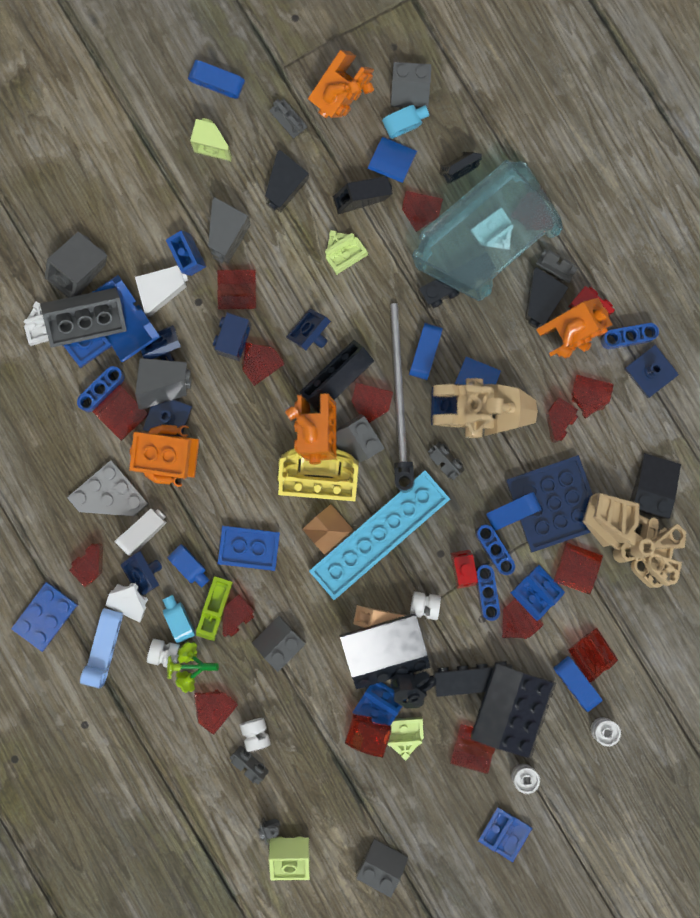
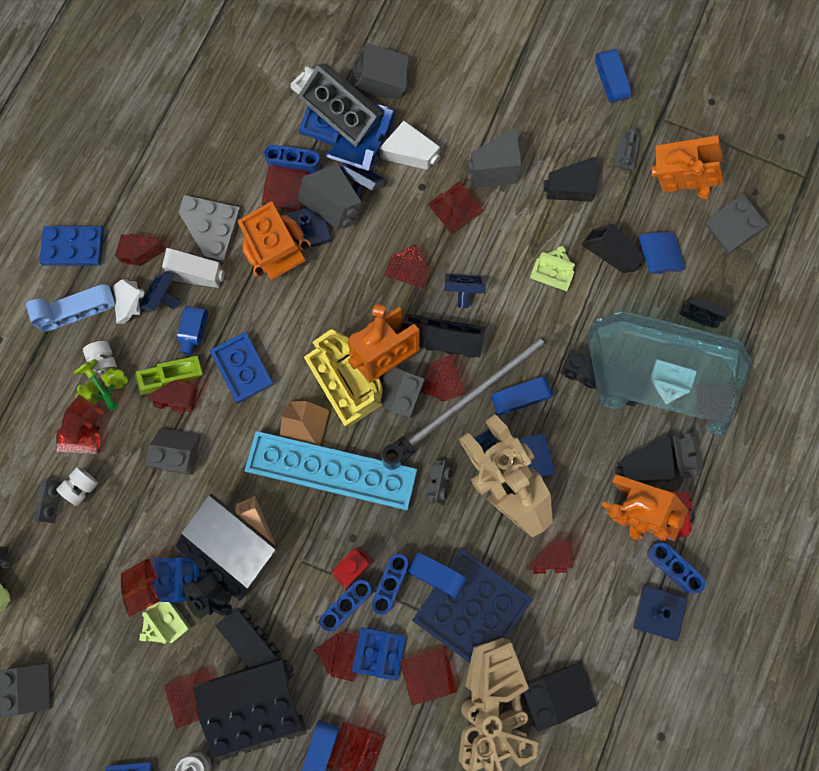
camera: 60 degrees right, 10 degrees down
medium azure piece [163,595,196,643] -> none
blue brick [166,230,207,276] -> none
yellowish green slope [190,118,232,161] -> none
dark blue brick [213,313,252,362] -> none
medium azure piece [382,105,429,138] -> none
clear red slope [402,191,443,232] -> none
white wheel [410,591,441,620] -> none
clear red slope [572,375,614,419] -> none
none -> clear red slope [59,394,103,445]

